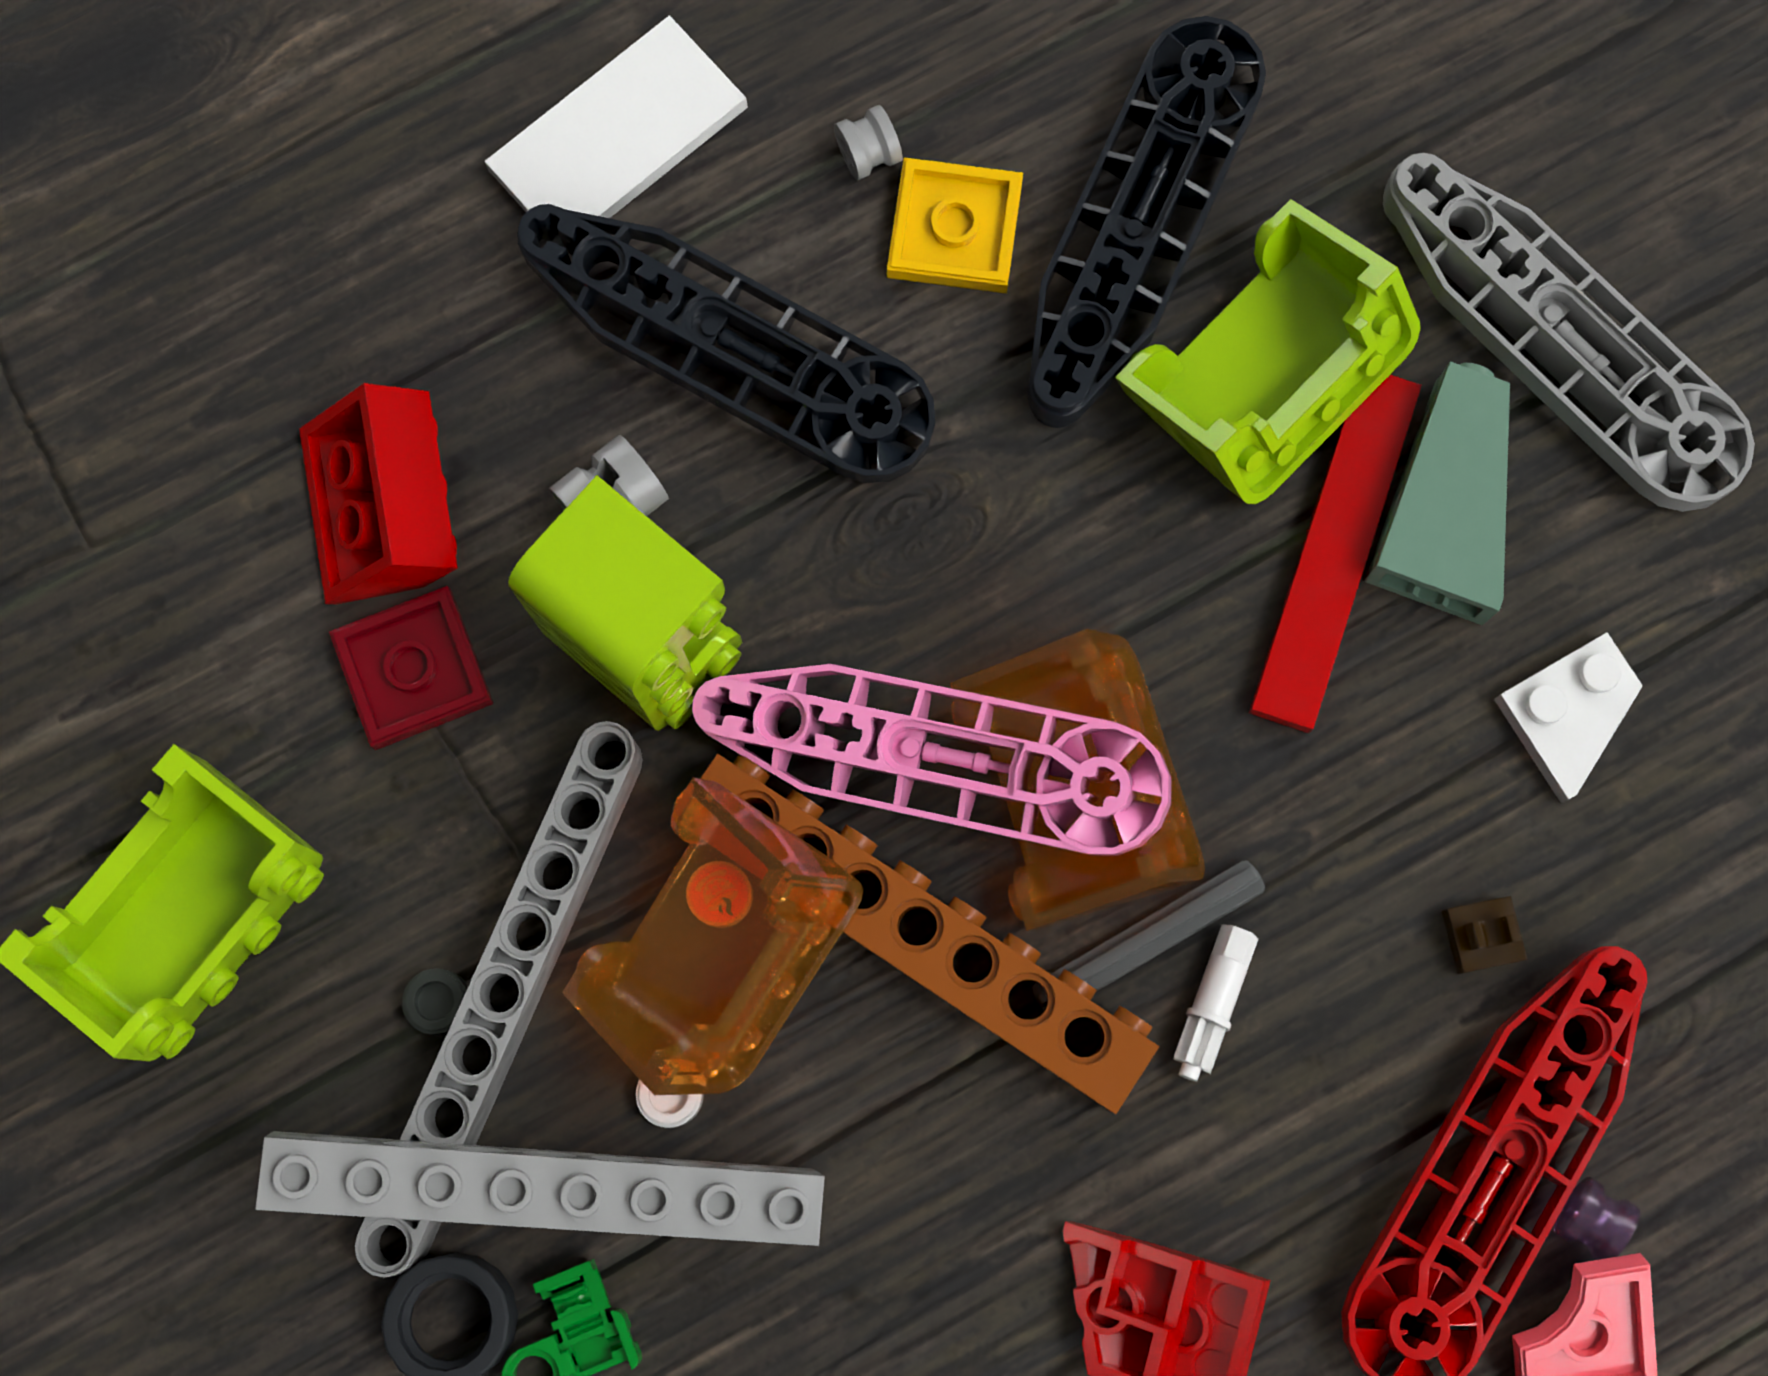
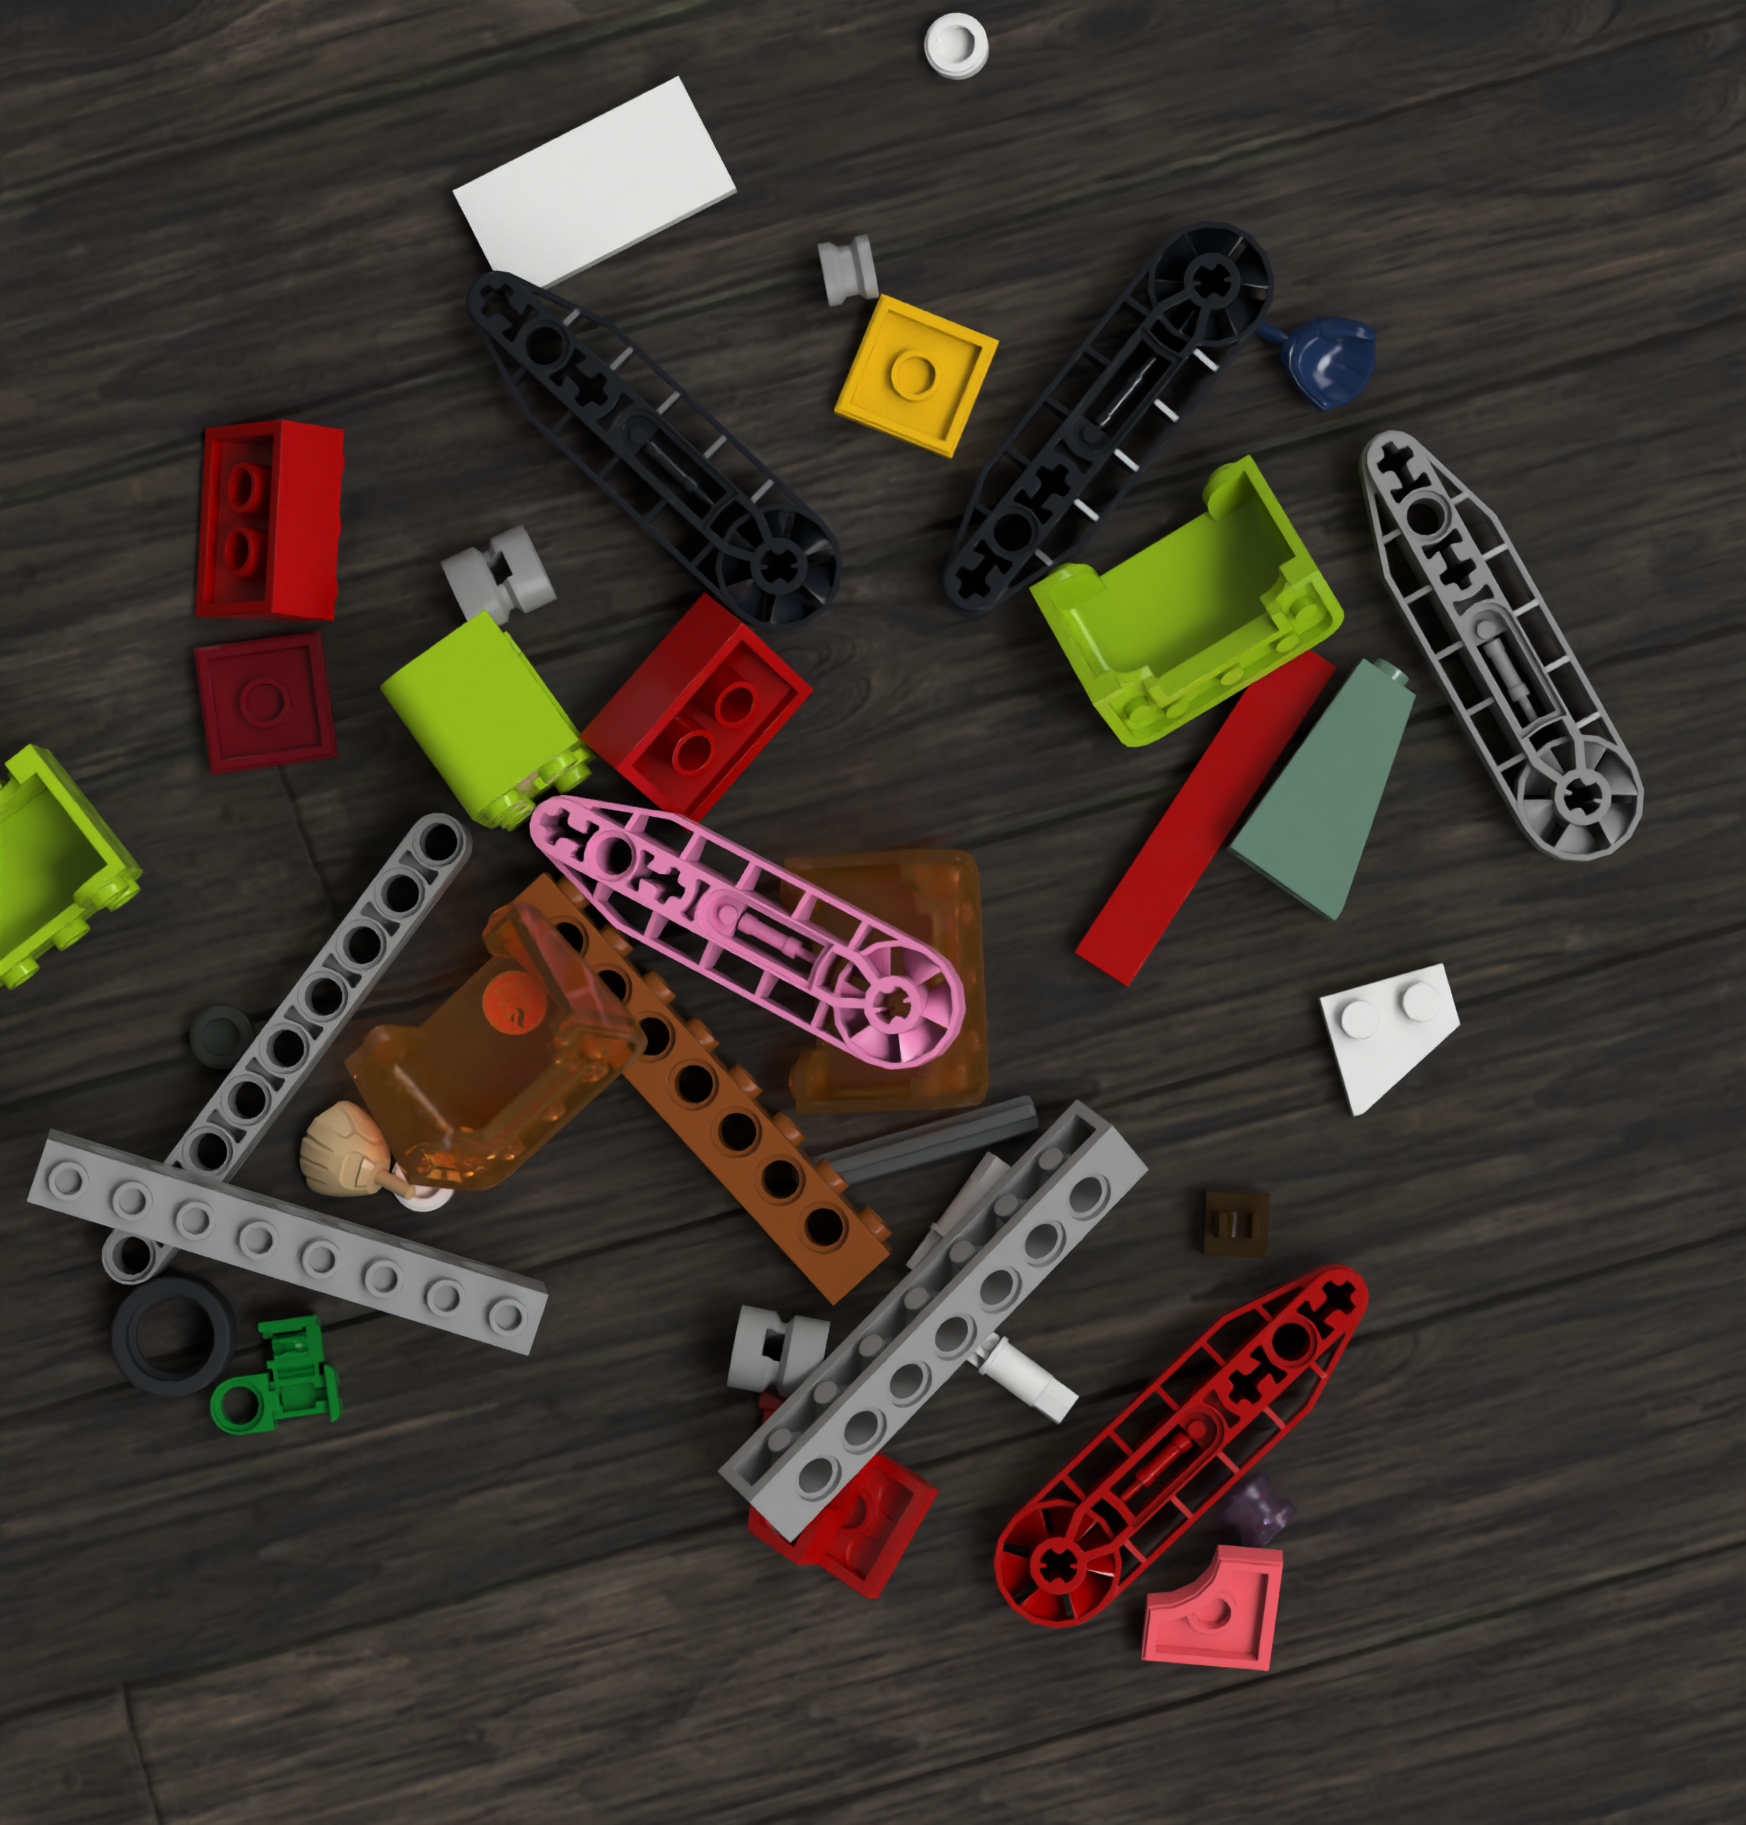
camera: 20 degrees right, 10 degrees up
none -> tan piece [299,1101,416,1200]
none -> red slope [578,592,814,833]
none -> light grey brick [718,1100,1149,1543]
none -> light grey wheel [727,1305,830,1398]
none -> white piece [966,1332,1079,1425]
none -> dark blue piece [1255,317,1376,412]

